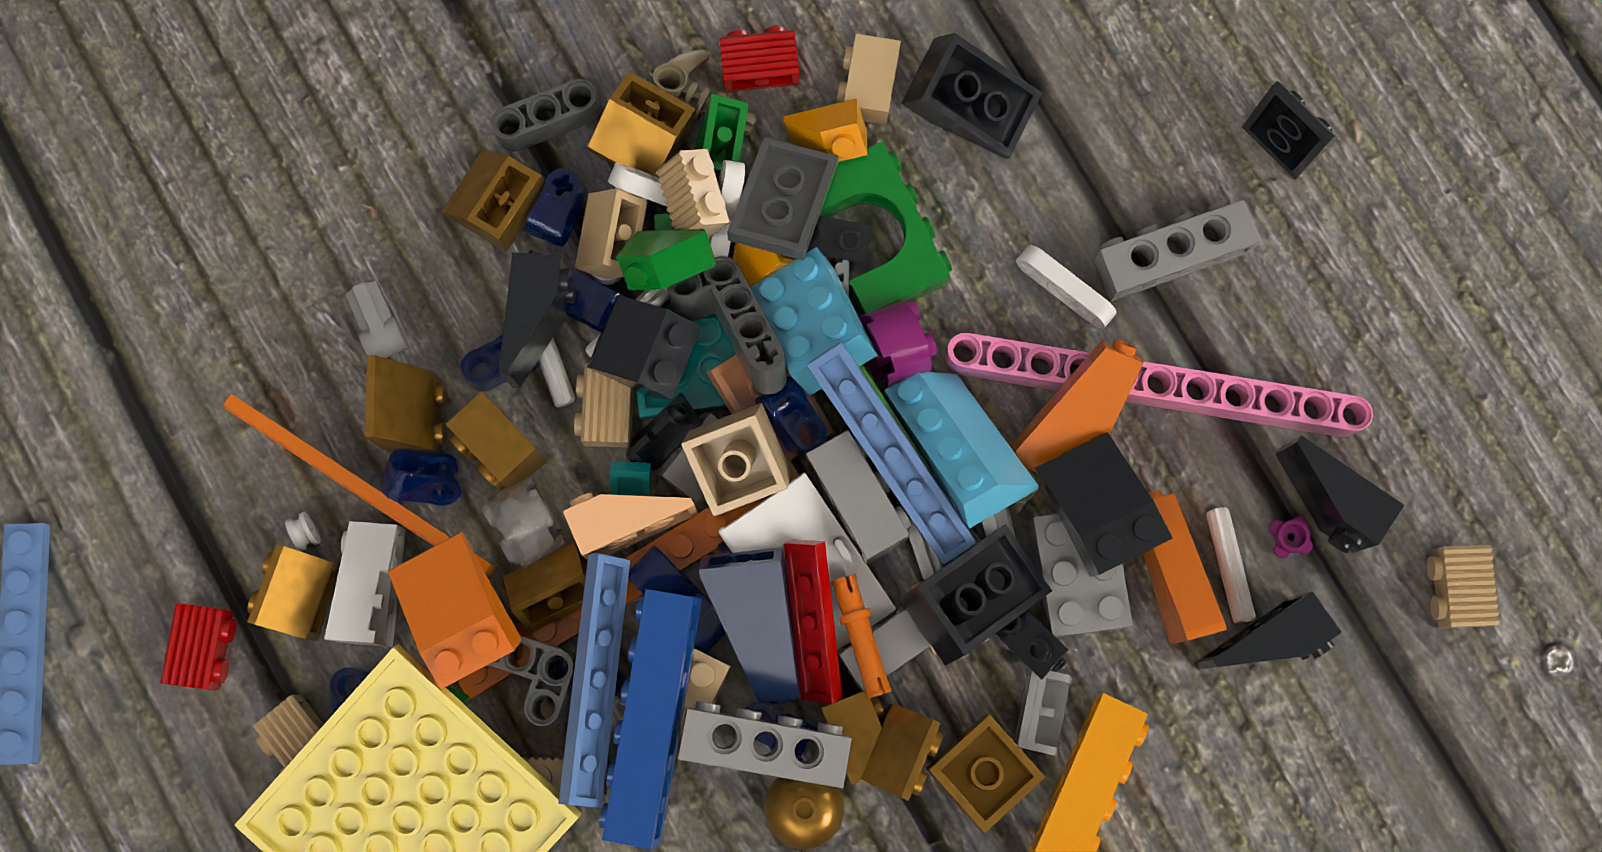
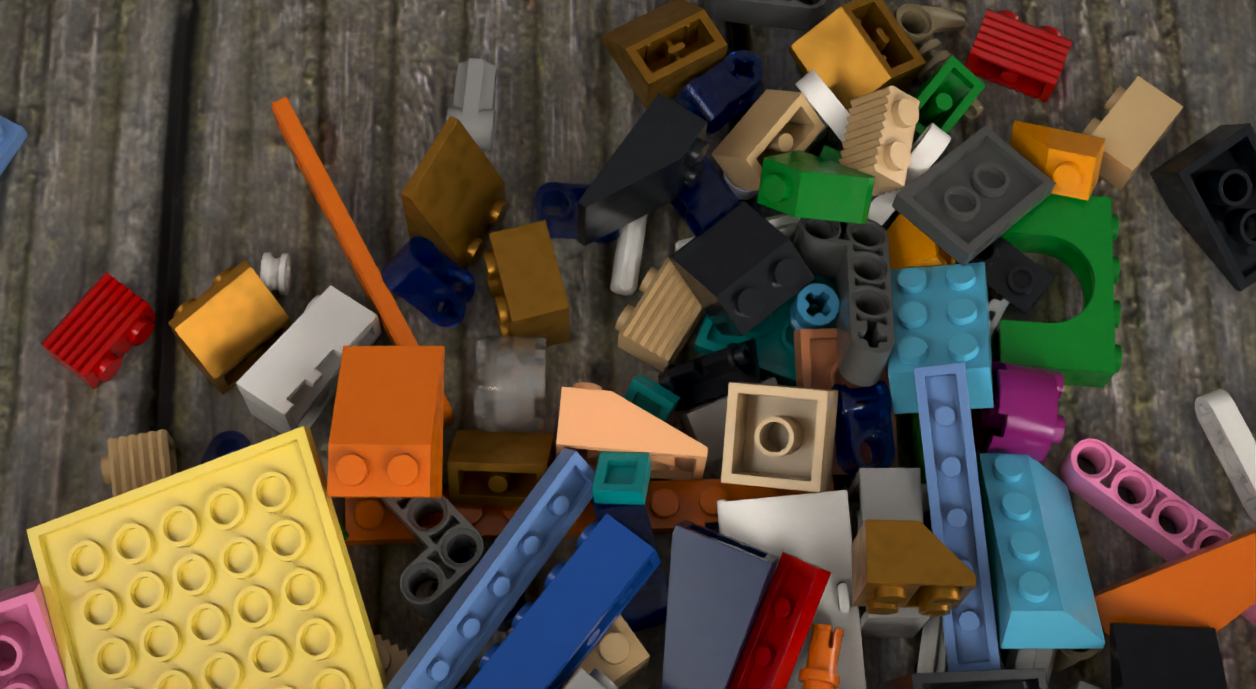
camera: 25 degrees right, 10 degrees down
none -> teal plate [592,452,652,505]
none -> dark azure bush [788,283,840,330]
none -> pearl gold slope [851,519,976,616]

